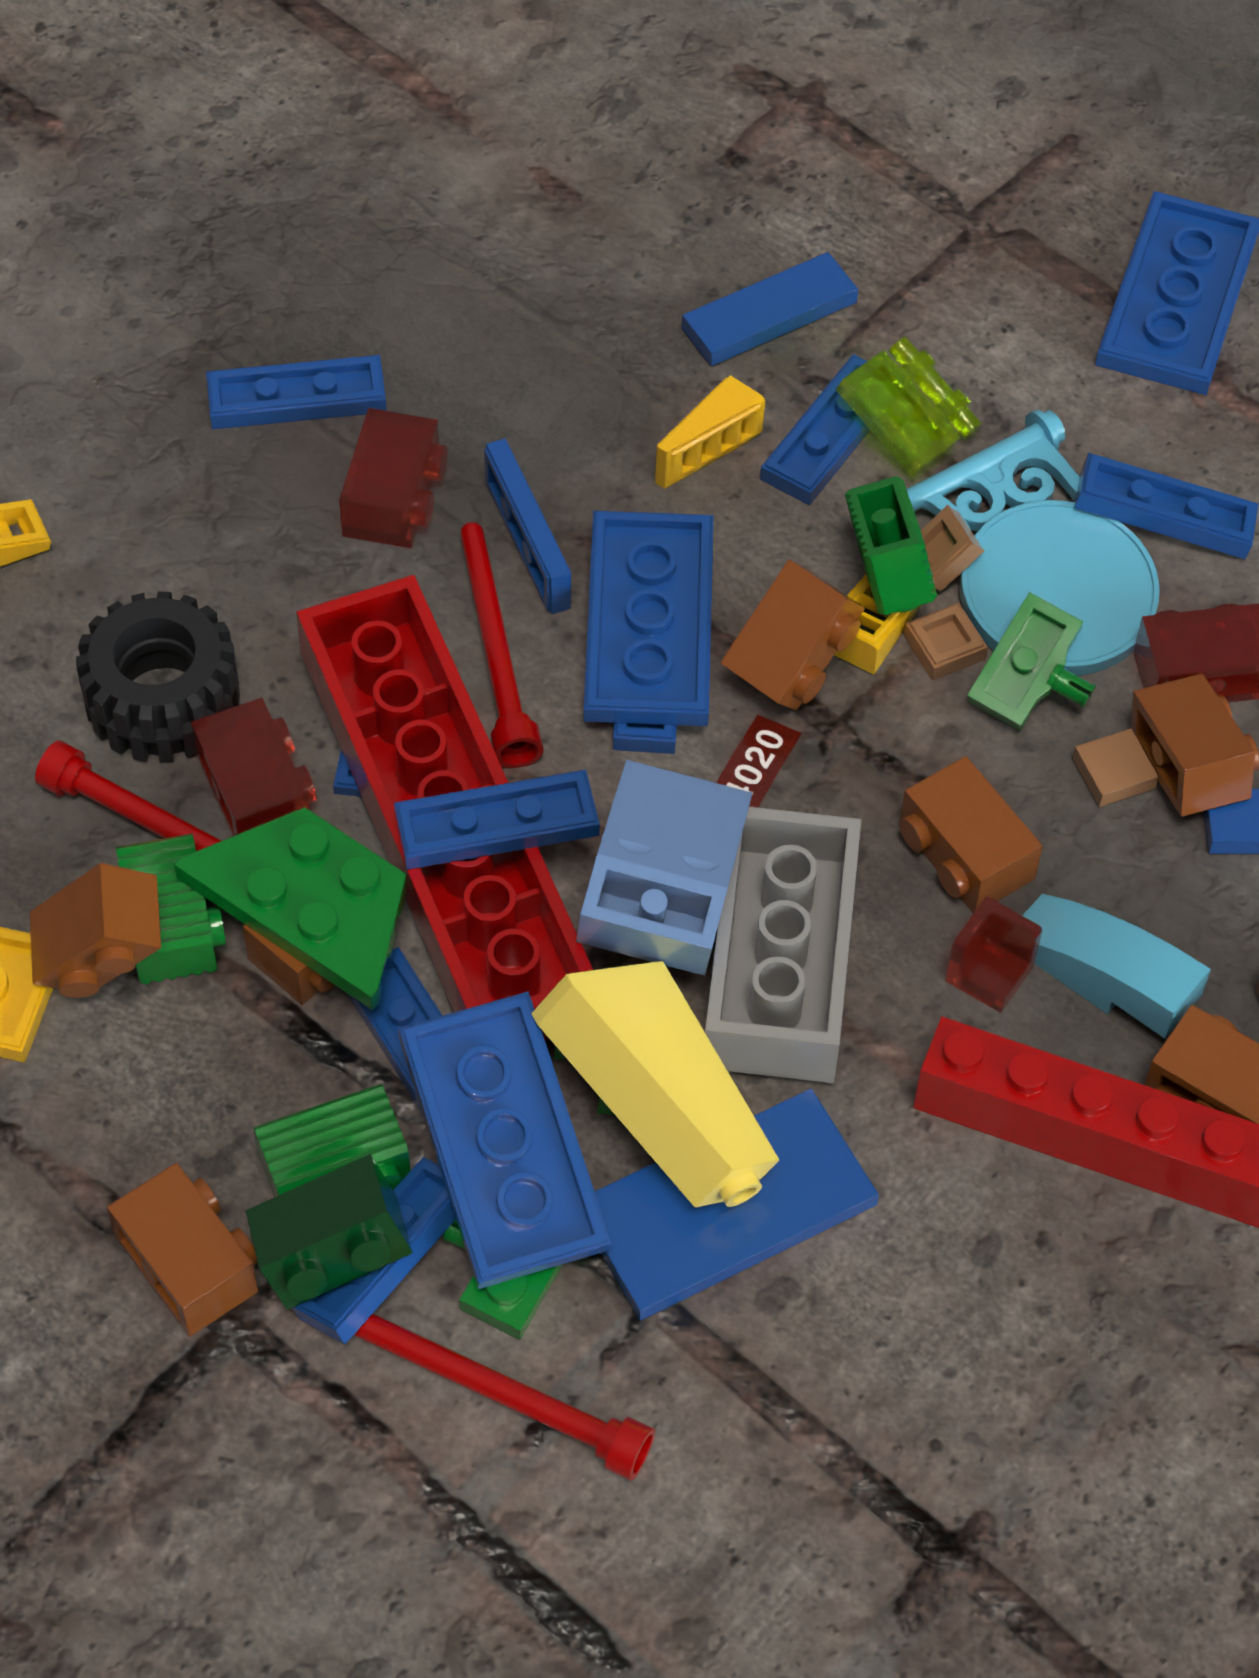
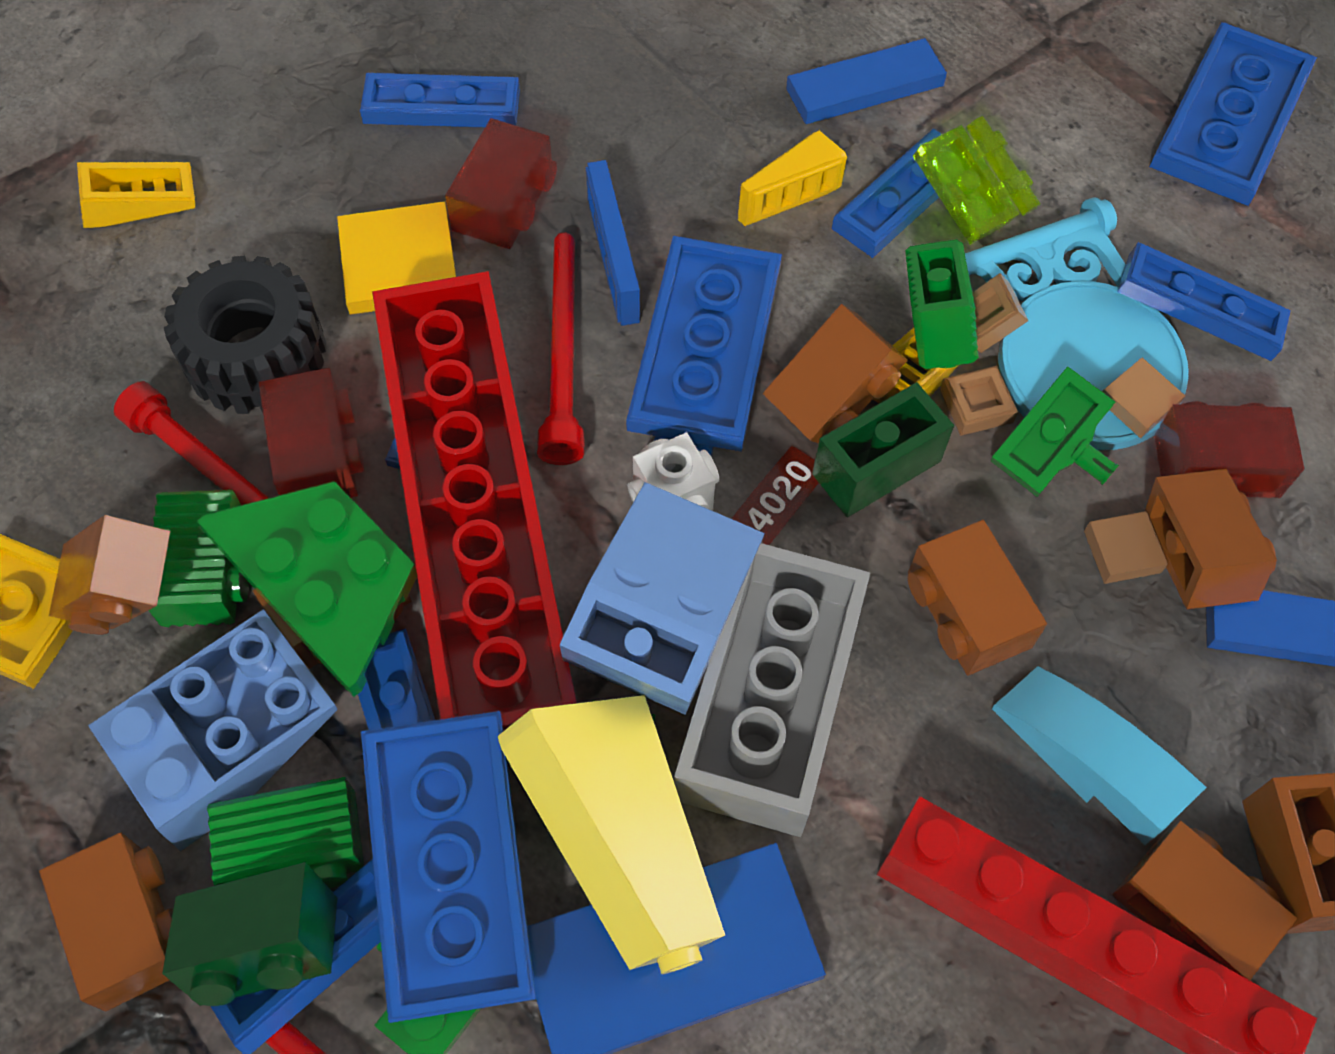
camera: 10 degrees right, 5 degrees up
blue tile [394,769,600,870] -> none
clear red panel [945,896,1043,1013] -> none
none -> medium blue slope [88,609,338,851]
none -> yellow tile [337,202,456,315]
none -> white brick [627,432,719,511]
none -> dark green brick [812,382,954,518]
none -> medium nougat tile [1102,357,1186,438]

